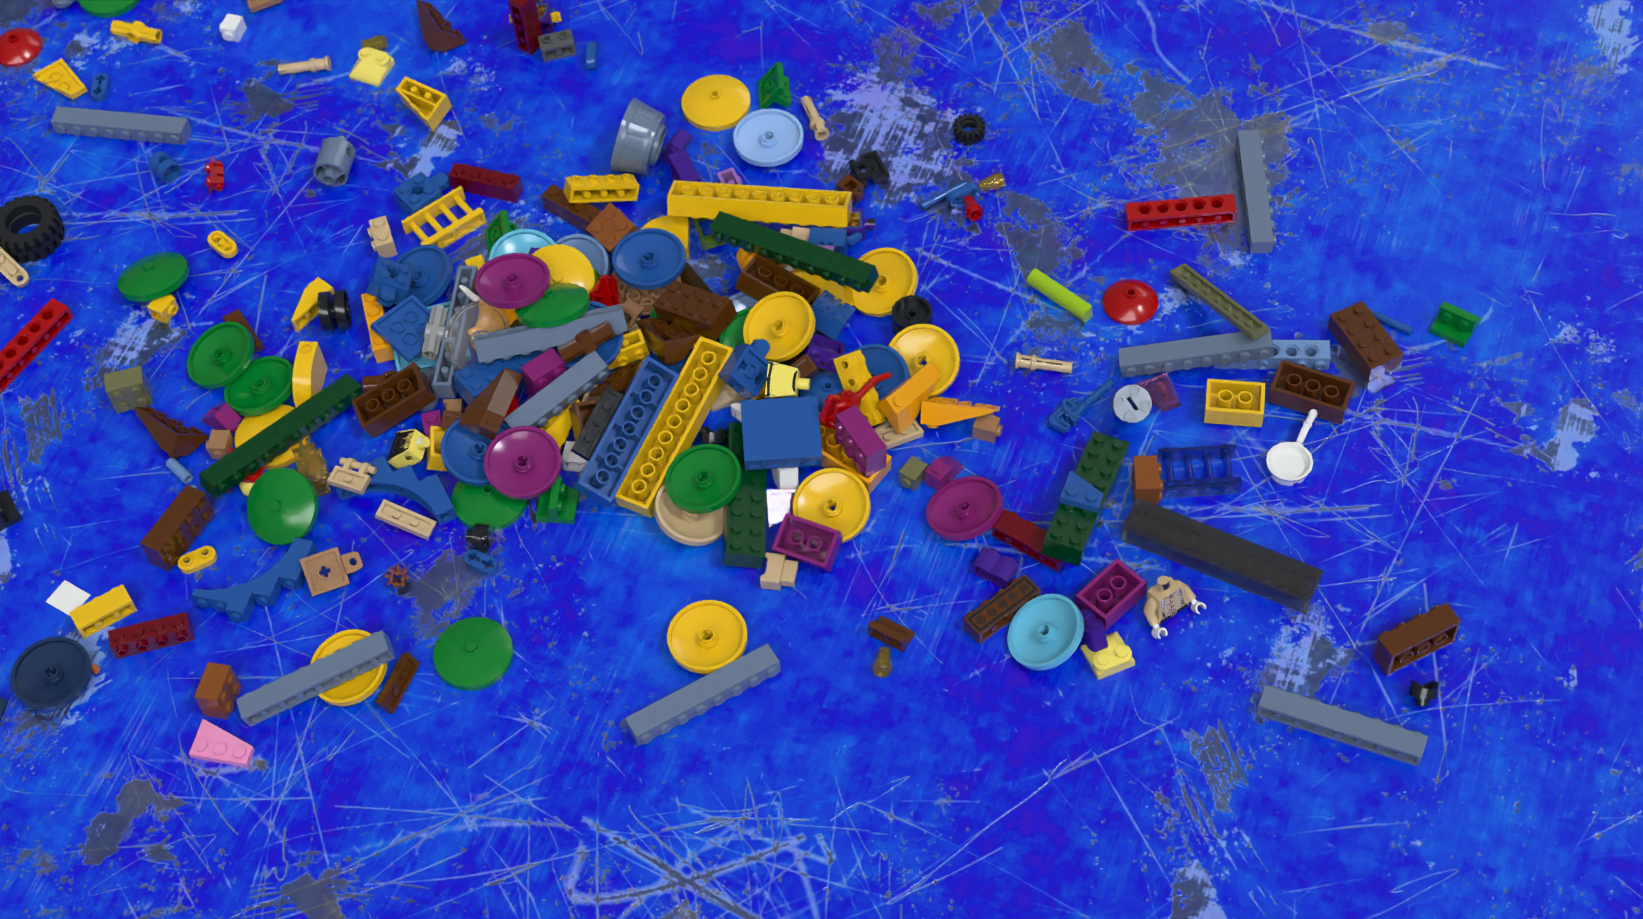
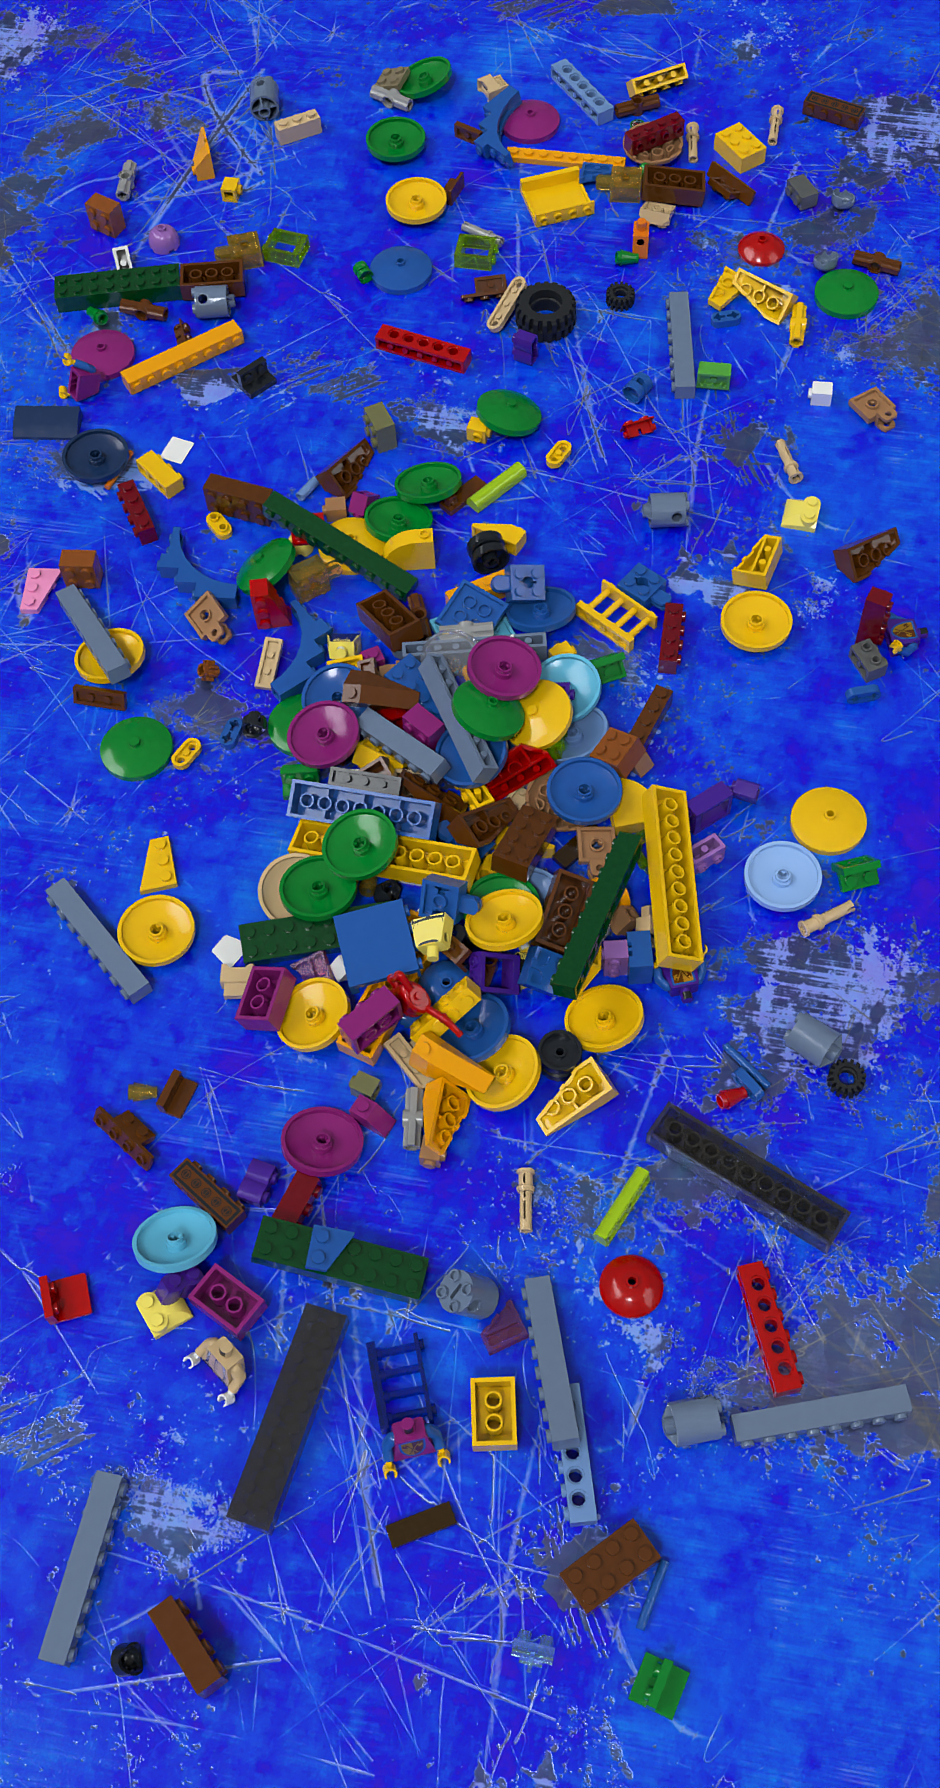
camera: 80 degrees right, 5 degrees up
tan plate [327,457,377,495] -> none
clear yellow cone [361,34,388,51] -> none
tan brick [367,215,398,258] -> none
reddish brown piece [558,321,615,363] -> none
yellow brick [563,174,640,203] -> none
sand blue piece [611,97,667,175] -> none
medium nougat brick [622,299,644,330] -> none
reddish brown brick [836,174,864,204] -> none
black plate [848,150,890,189] -> none
clear yellow cone [979,172,1006,191] -> none
blue piece [1049,379,1114,434] -> none
dark orange brick [1131,455,1163,510] -> none
olive plate [1169,263,1269,340] -> none
white piece [1266,409,1318,486] -> none
reddish brown brick [1268,360,1356,425] -> none
none -> red bracket [38,1273,93,1325]
none -> reddish brown bracket [93,1106,156,1171]
none -> yellow wing [139,836,178,895]
none -> yellow plate [171,738,202,770]
none -> white sticker [212,935,243,967]
none -> red wedge [249,578,293,629]
none -> green dish [322,809,398,881]
none -> torso [382,1417,451,1480]
none -> dark brown tile [385,1501,457,1550]
none -> light grey piece [402,1087,424,1151]
none -> lime brick [466,462,527,513]
none -> clear light blue hips [511,1629,555,1673]
none -> dark purple brick [512,329,538,366]
none -> yellow wedge [536,1056,619,1136]
none -> medium nougat plate [576,827,615,880]
none -> black tyre [606,281,635,312]
none -> clear smoke brick [645,1102,851,1255]
none -> sand blue cylinder [661,1394,726,1448]
none -> bright green bracket [696,361,732,390]
none -> yellow dish [720,591,793,652]
none -> yellow wedge [732,268,799,325]
none -> sand blue cylinder [783,1012,842,1068]

